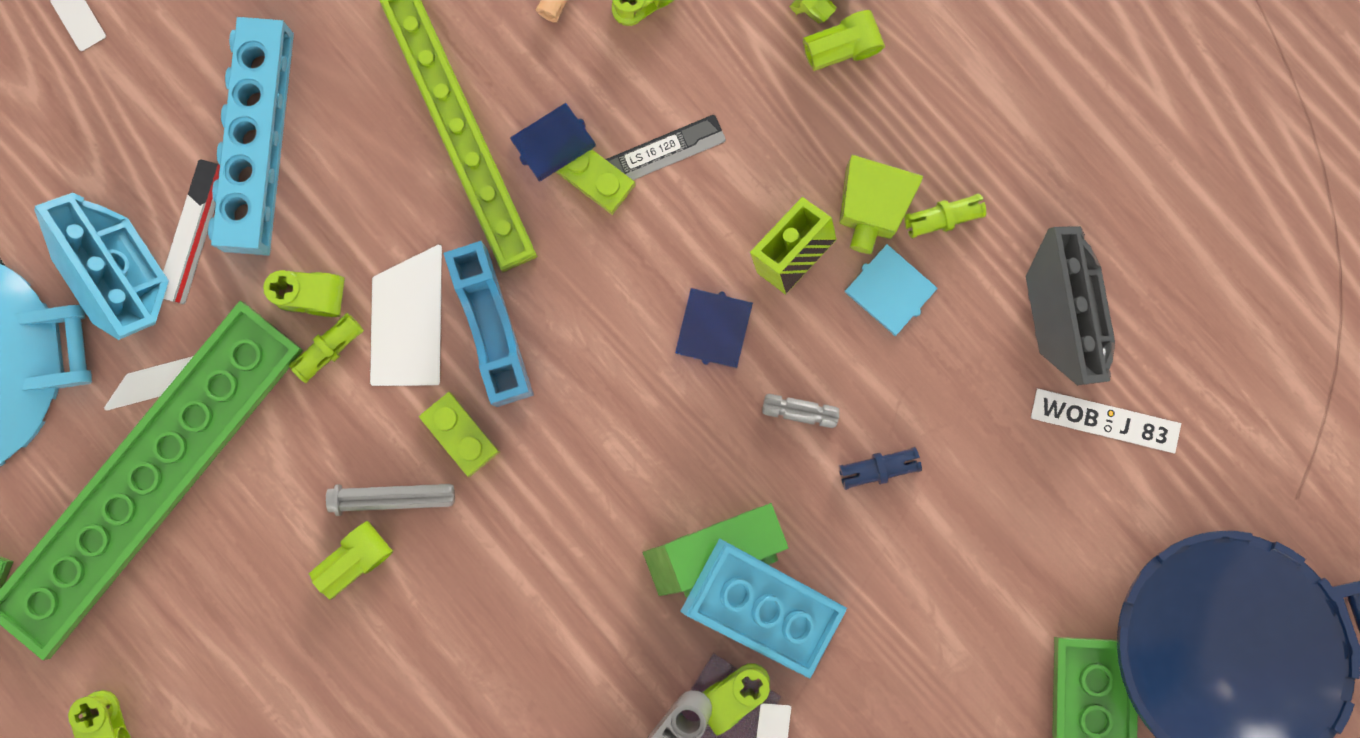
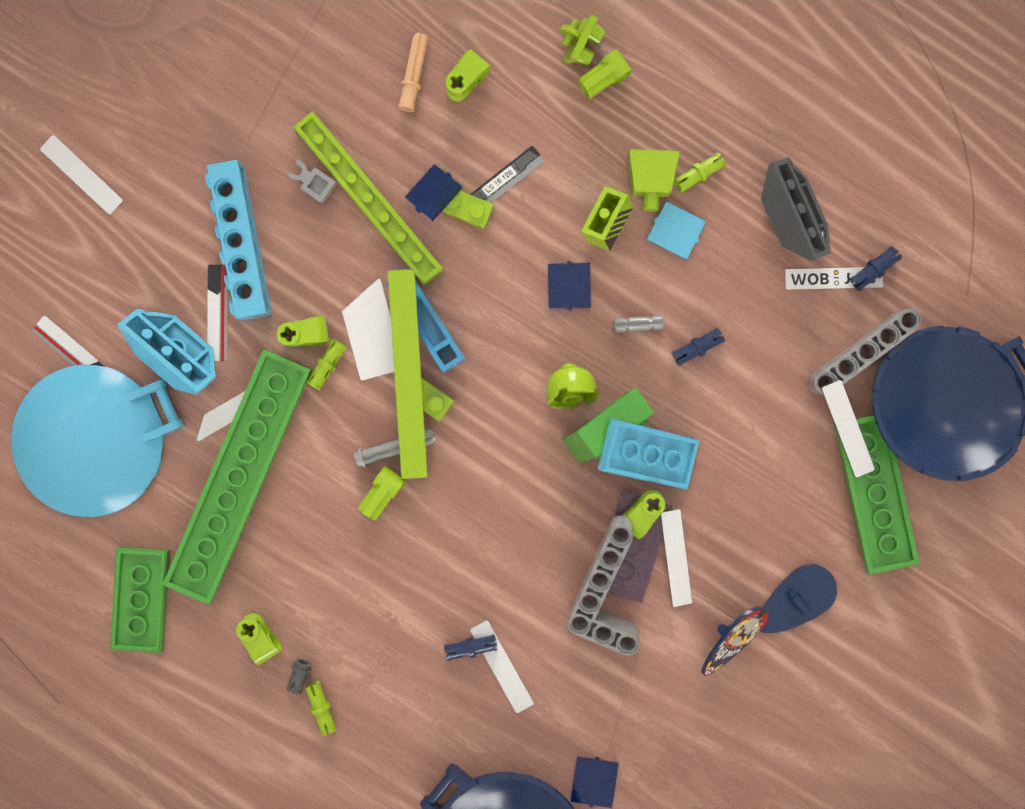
camera: 20 degrees left, 5 degrees up
none -> light grey plate [287,160,337,204]
none -> lime tile [388,269,427,479]
none -> lime cylinder [546,363,599,409]
none -> light grey beam [808,308,922,394]
none -> white sticker [822,380,875,477]
none -> dark blue pin [850,246,902,291]

